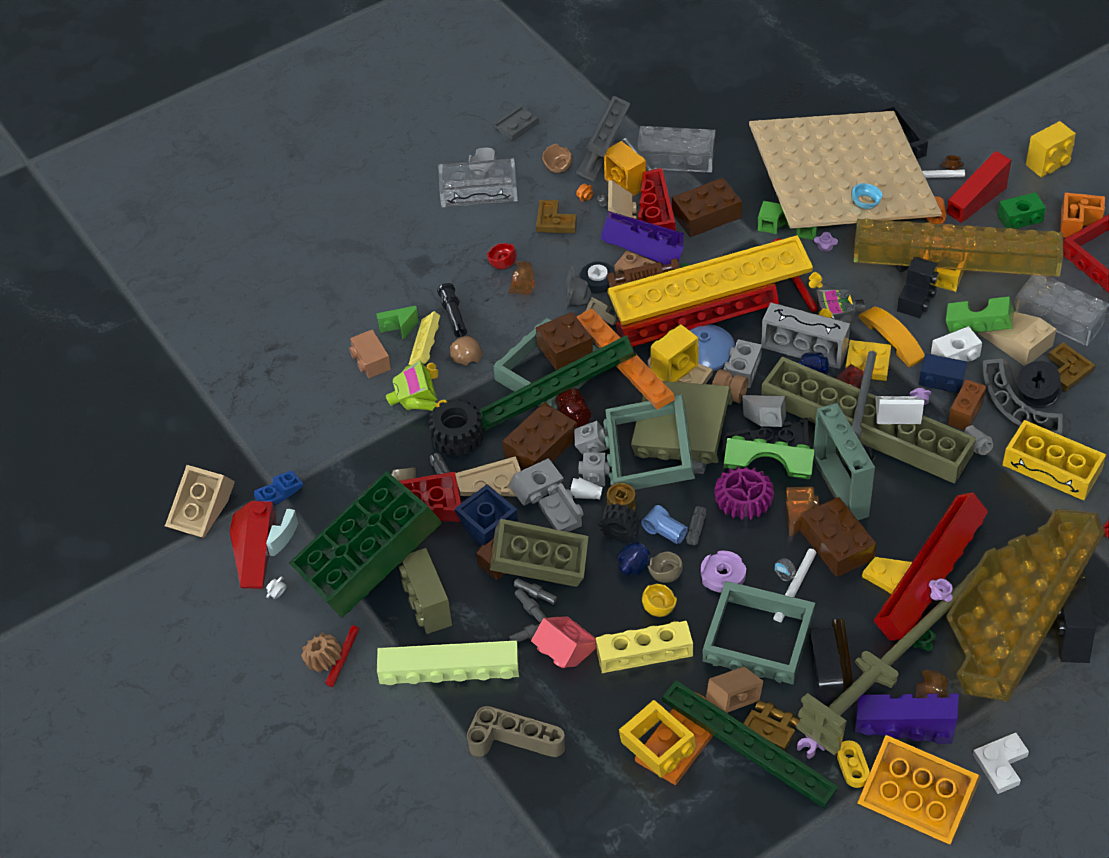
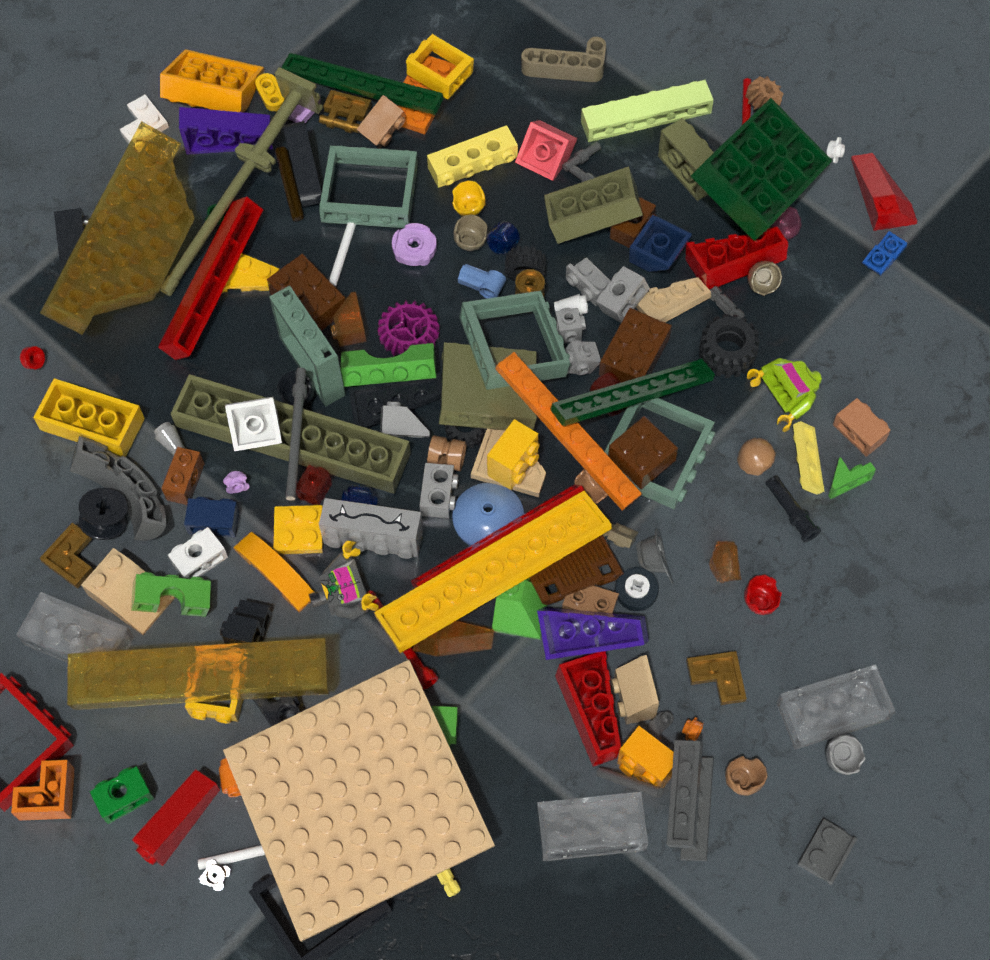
camera: 165 degrees right, 15 degrees up
tan slope [165,465,235,538] -> none
light aqua slope [266,509,298,556] -> none
reddish brown brick [672,178,742,237] -> none
dark grey axle [686,506,706,546] -> none
clear tile [774,558,796,582] -> none
medium azure piece [852,183,883,209] -> none
clear orange hair [916,670,948,698] -> none
lavender plate [929,579,953,602] -> none
yellow brick [1026,121,1076,178] -> none

